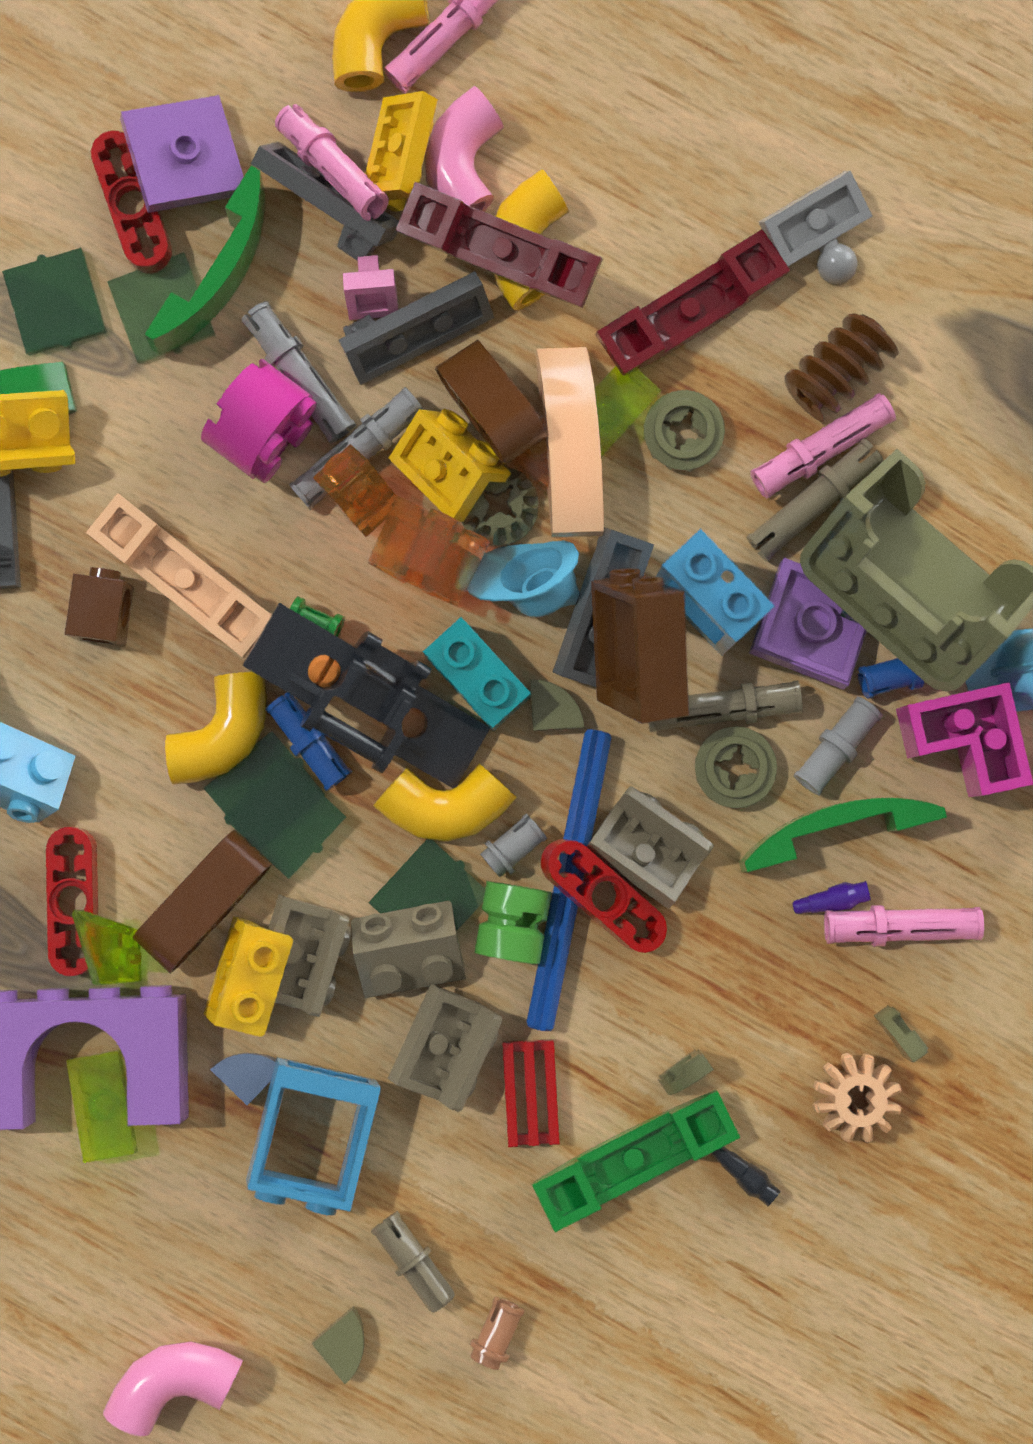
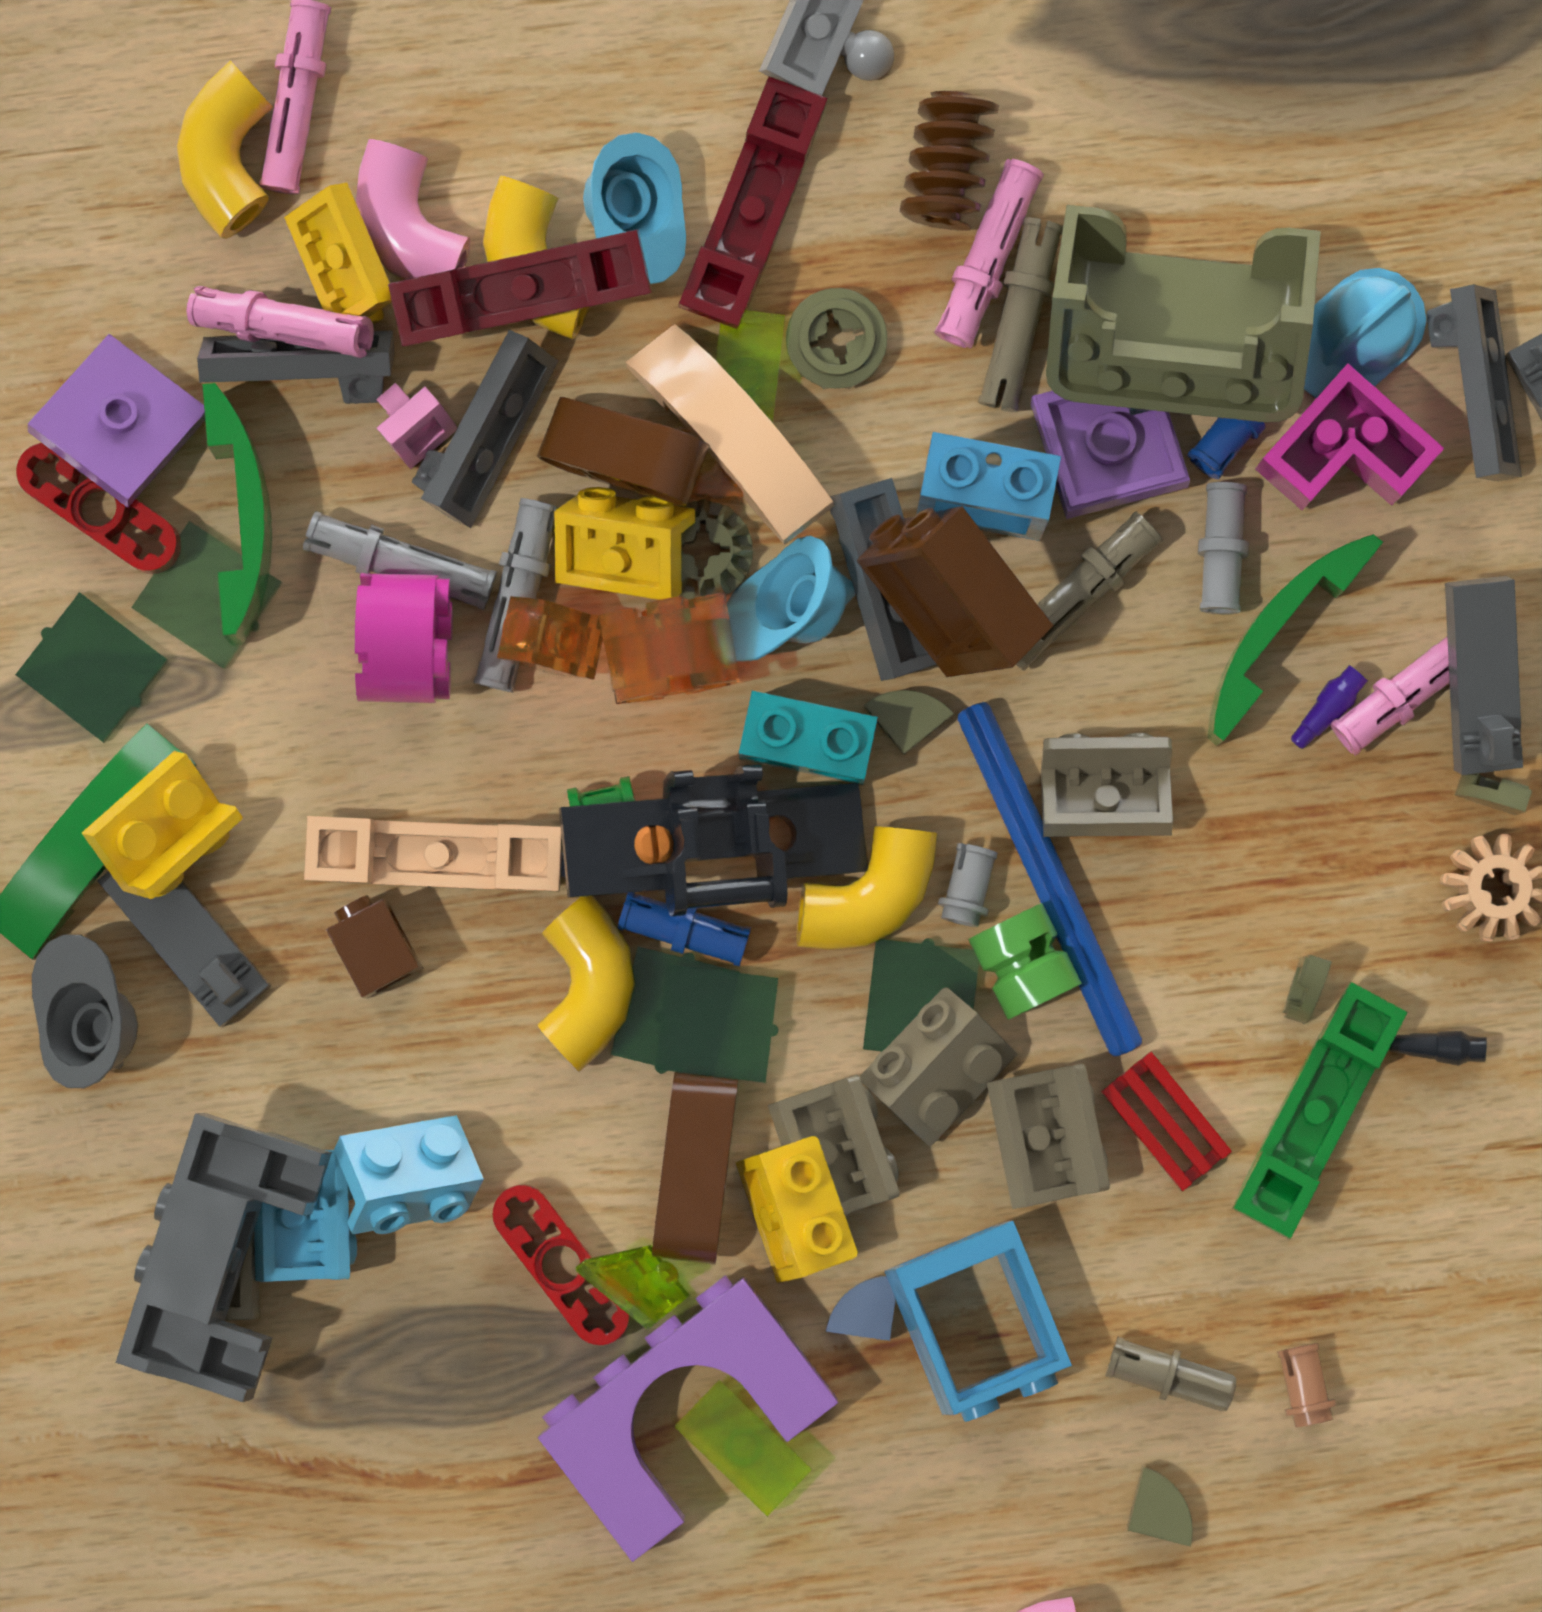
camera: 35 degrees left, 0 degrees up
red beam [541,839,667,953] -> none
olive gear [695,726,777,808] -> none
none -> medium azure piece [583,132,686,284]
none -> dark grey hinge [1445,576,1523,775]

